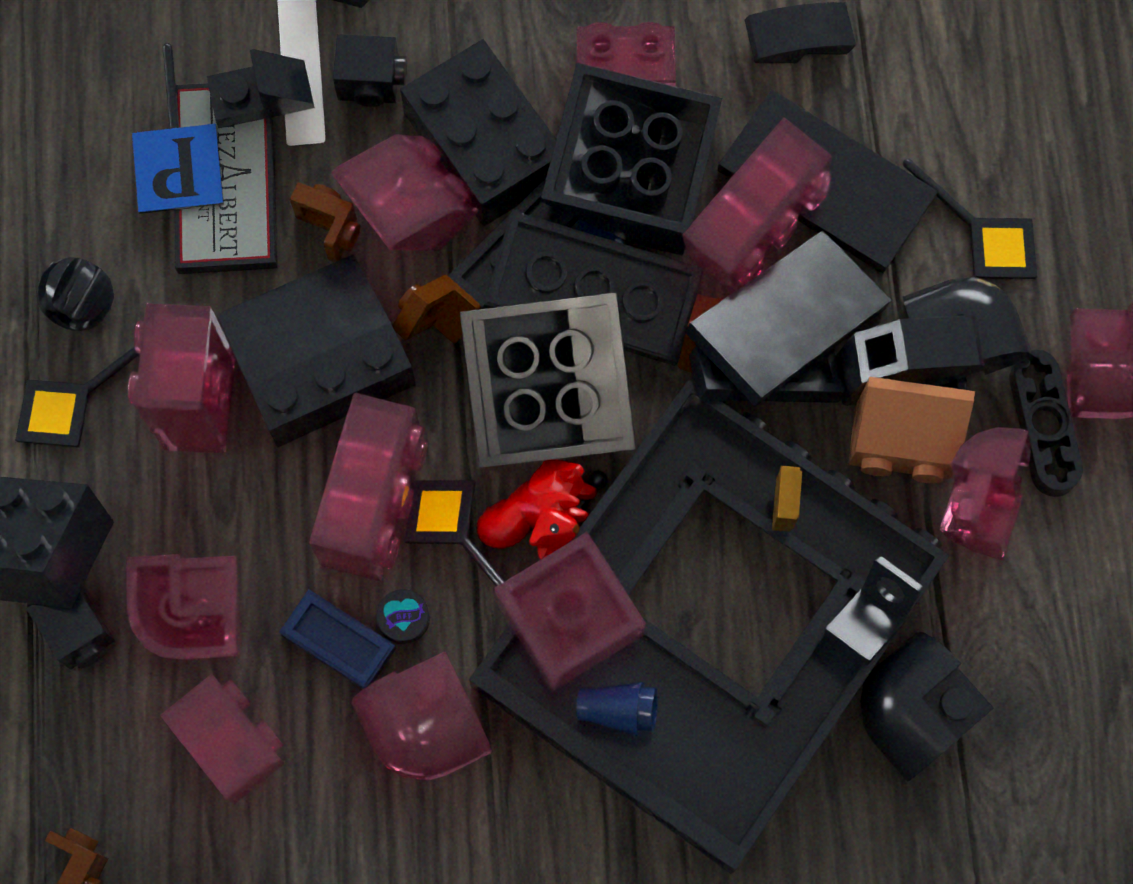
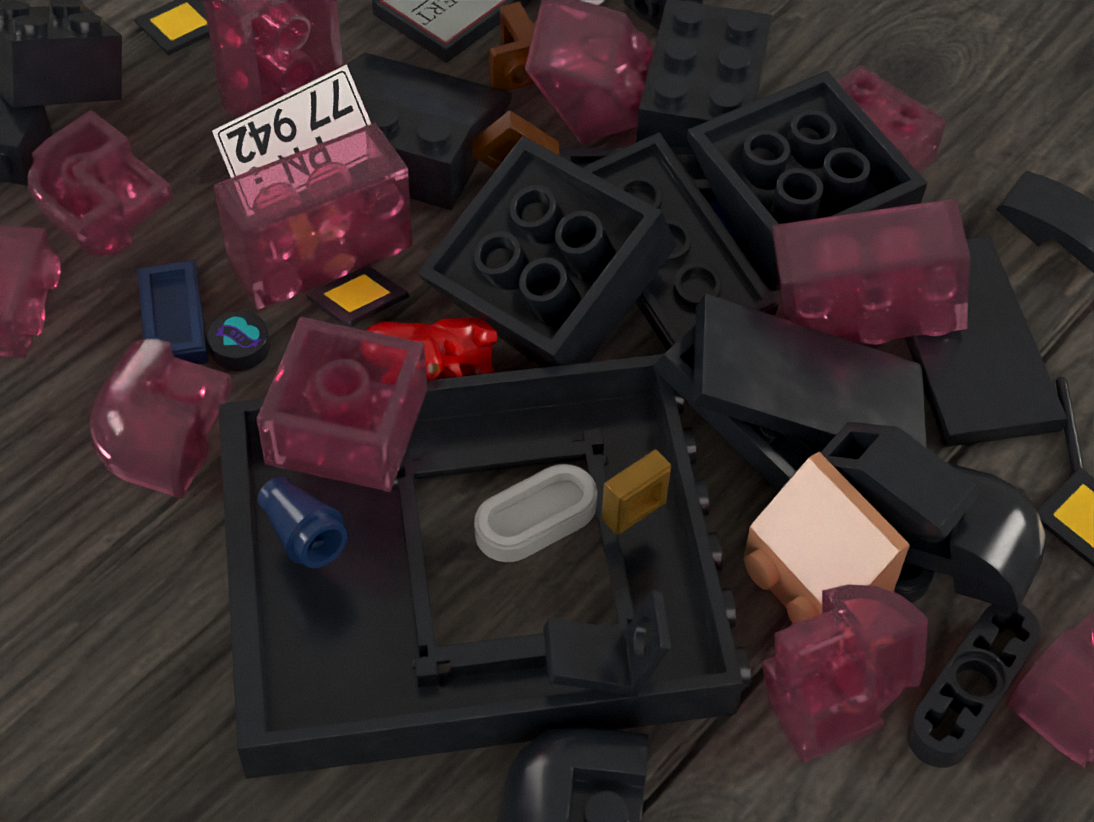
camera: 45 degrees right, 20 degrees down
none -> white sticker [212,64,384,220]
none -> light grey tile [475,464,597,562]

